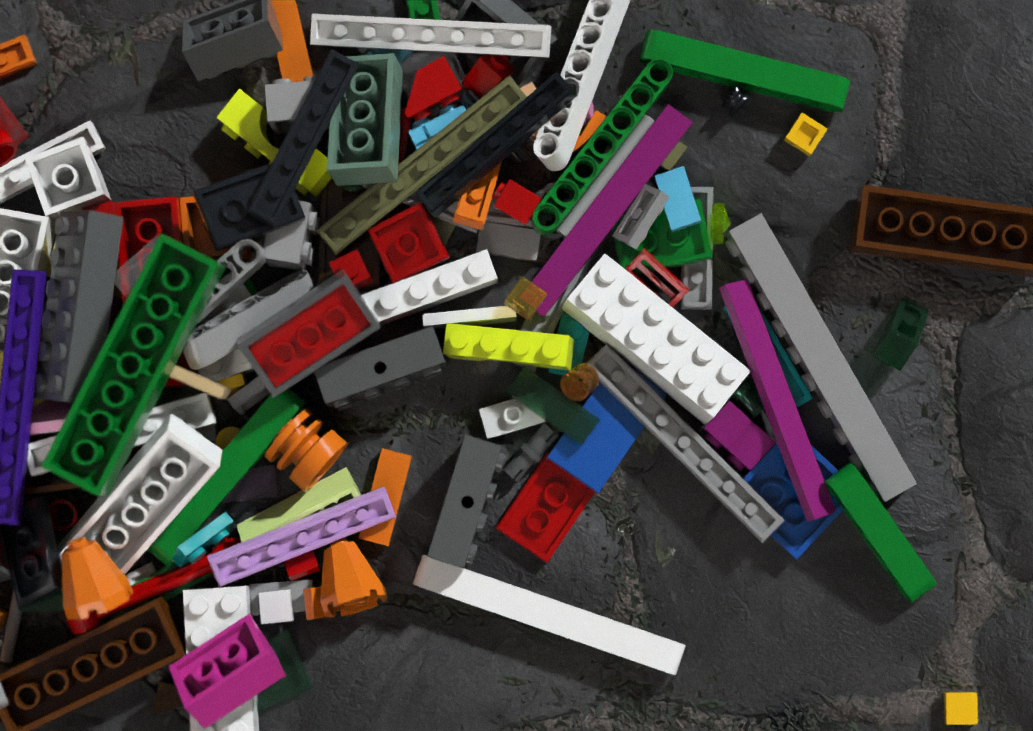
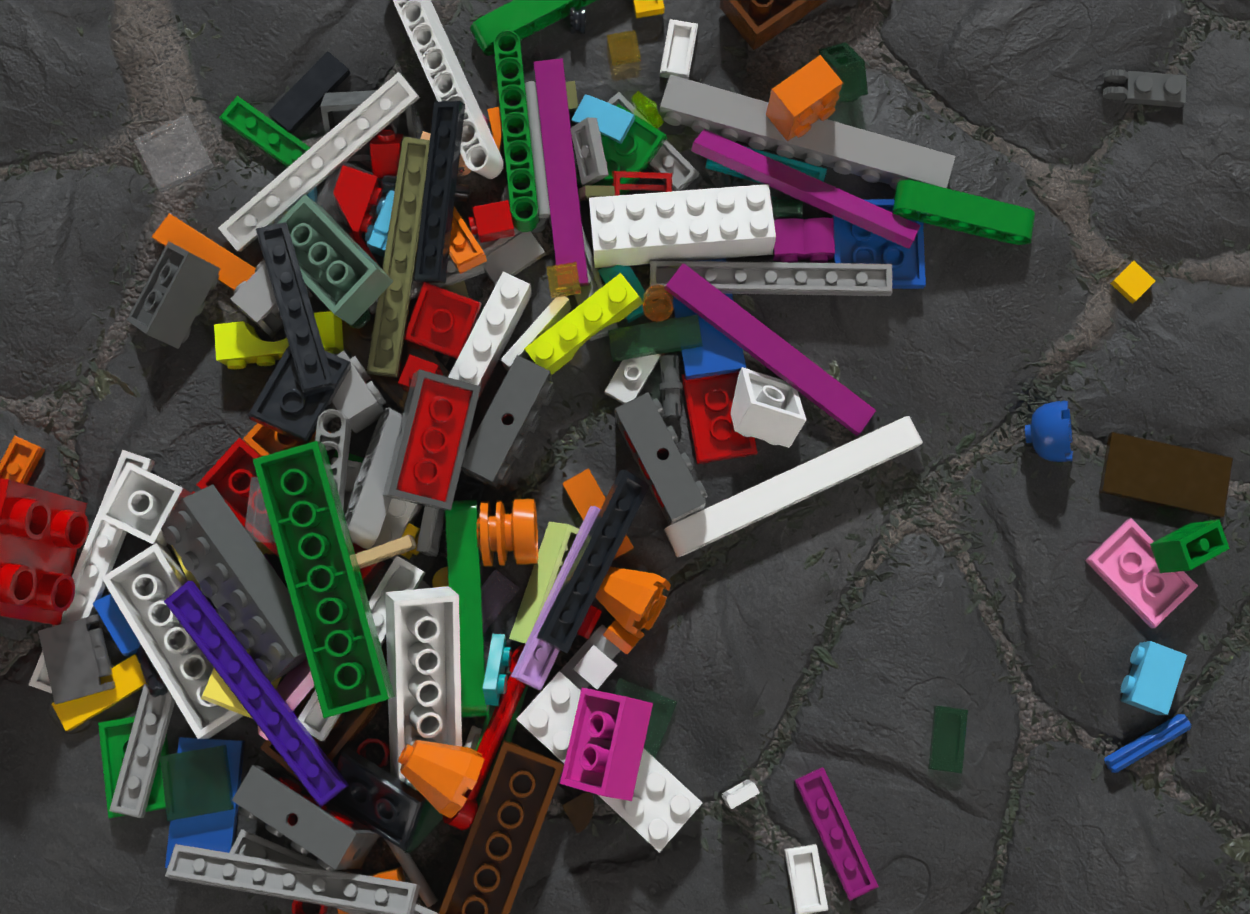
camera: 45 degrees left, 5 degrees down
none -> black plate [536,470,650,653]
none -> olive tile [578,185,615,201]
none -> clear yellow tile [607,30,641,66]
none -> white tile [660,19,698,79]
none -> magenta tile [664,263,876,436]
none -> white slope [730,367,806,448]
none -> orange brick [766,55,843,142]

